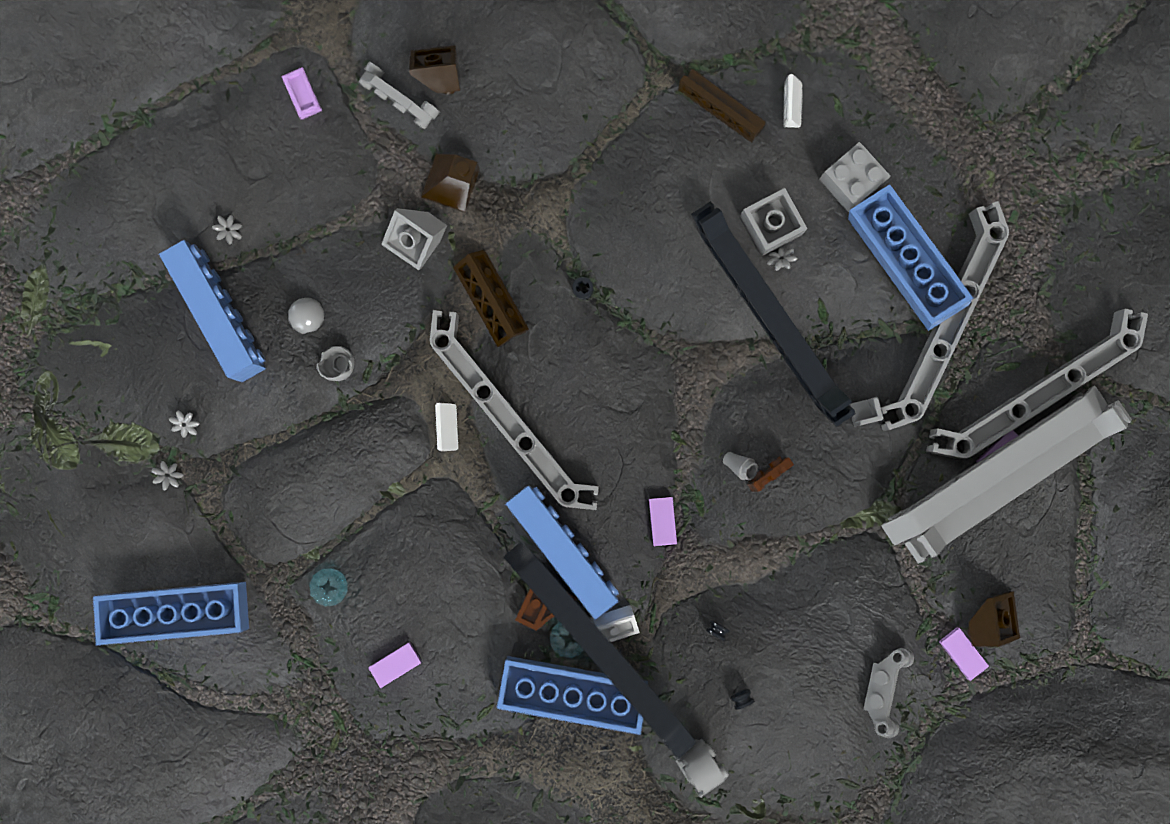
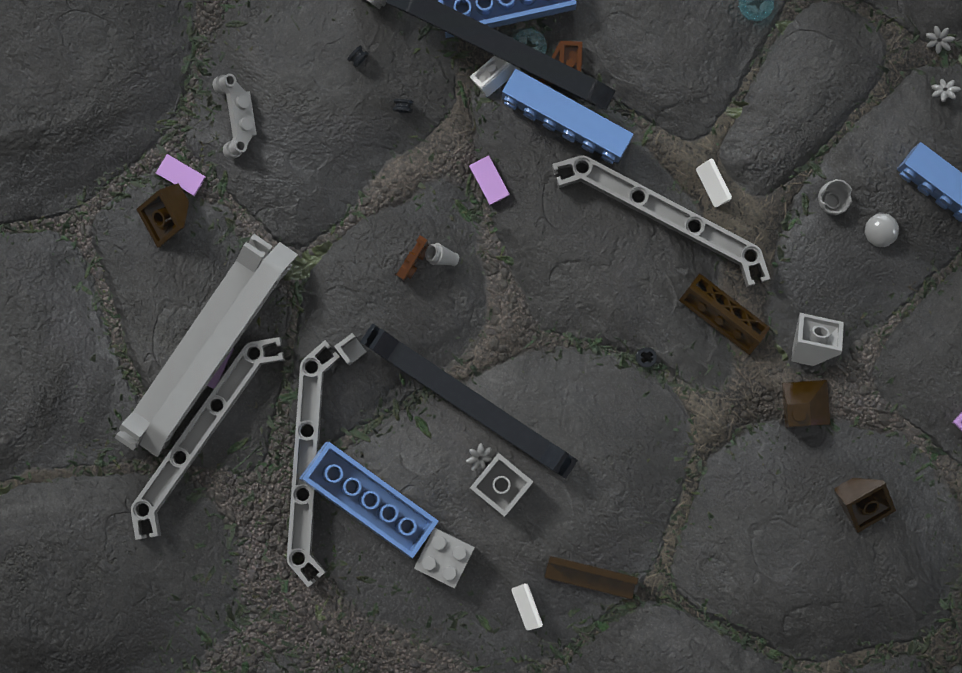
camera: 160 degrees right, 0 degrees up
light grey plate [358,62,439,130] -> none

